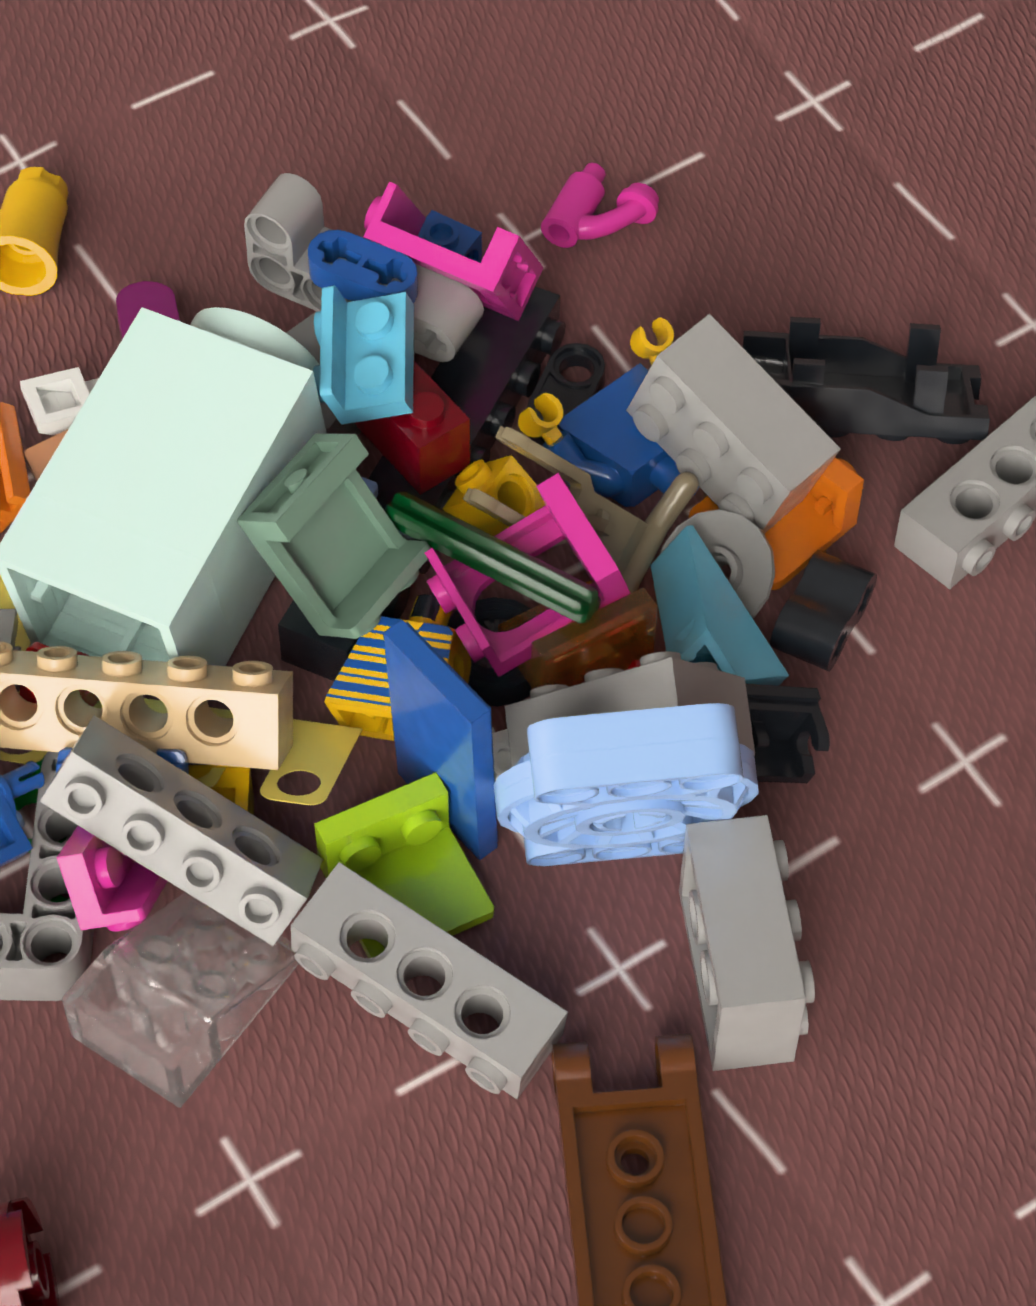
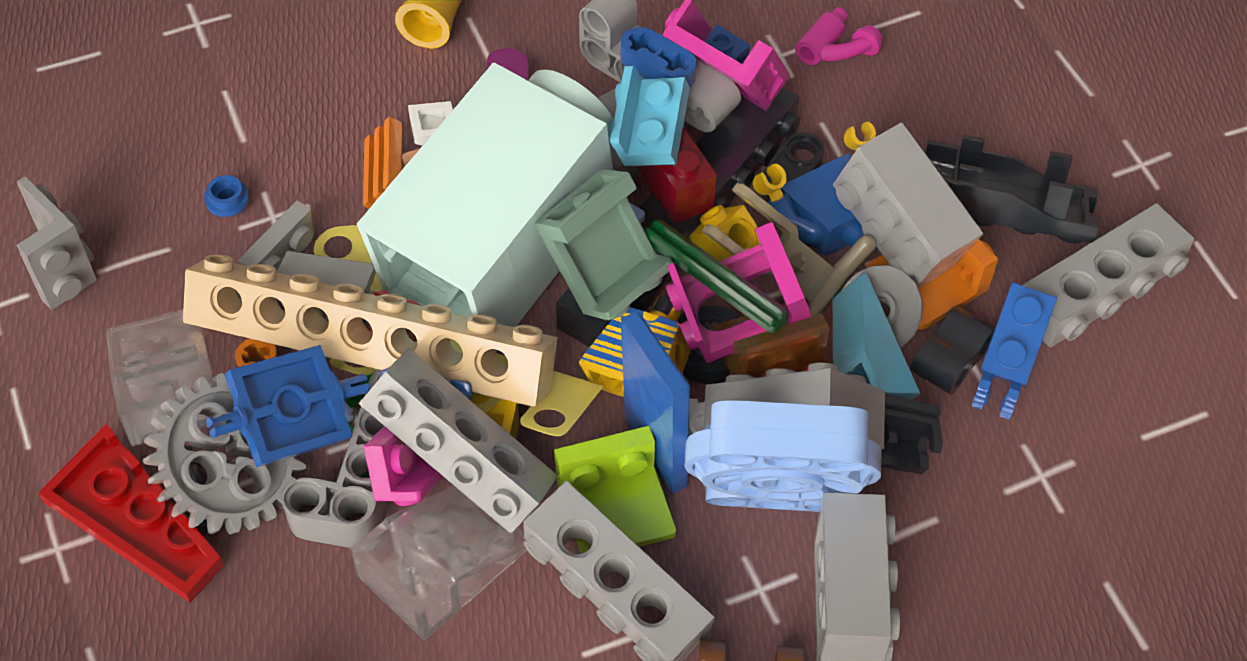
camera: 10 degrees right, 0 degrees up
none -> blue hinge [972,282,1057,420]

